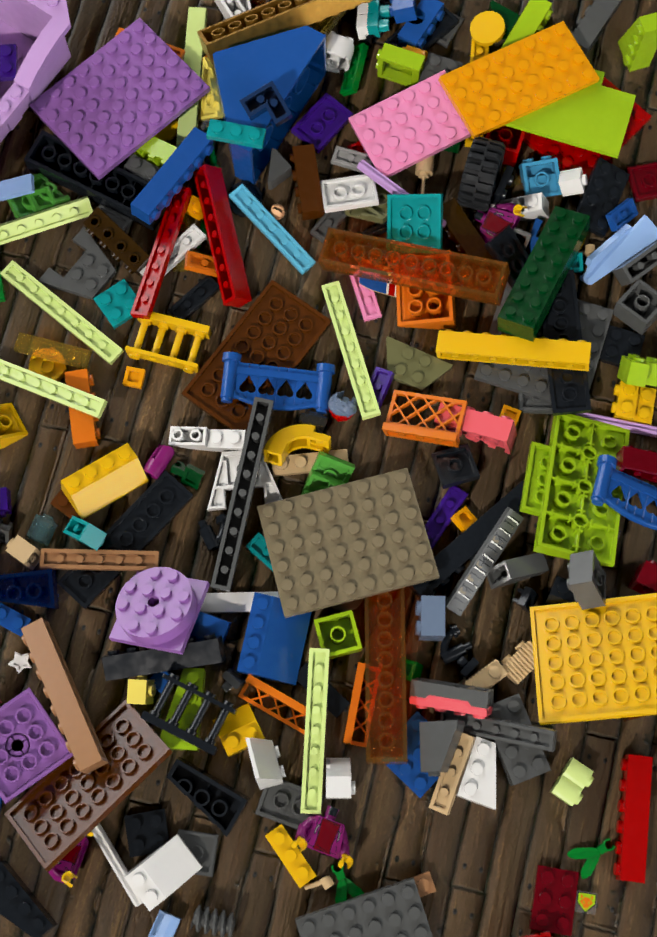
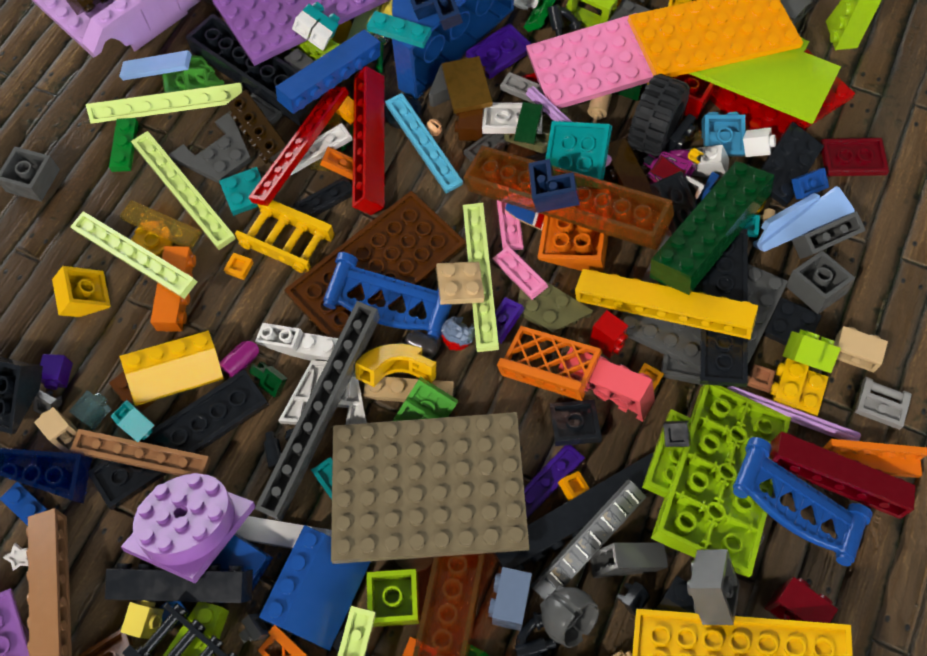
camera: 15 degrees right, 10 degrees down
none -> white hips [292,2,340,51]
none -> tan plate [436,262,484,305]
none -> pearl gold tile [442,56,492,114]
none -> bright pink tile [492,246,548,300]
none -> dark green slope [514,102,543,145]
none -> dark blue brick [529,159,580,213]
none -> dark grey piece [540,584,599,648]
none -> black plant [547,5,583,37]
none -> red brick [589,310,629,359]
none -> black tile [663,421,691,447]
none -> nougat tile [747,364,776,393]

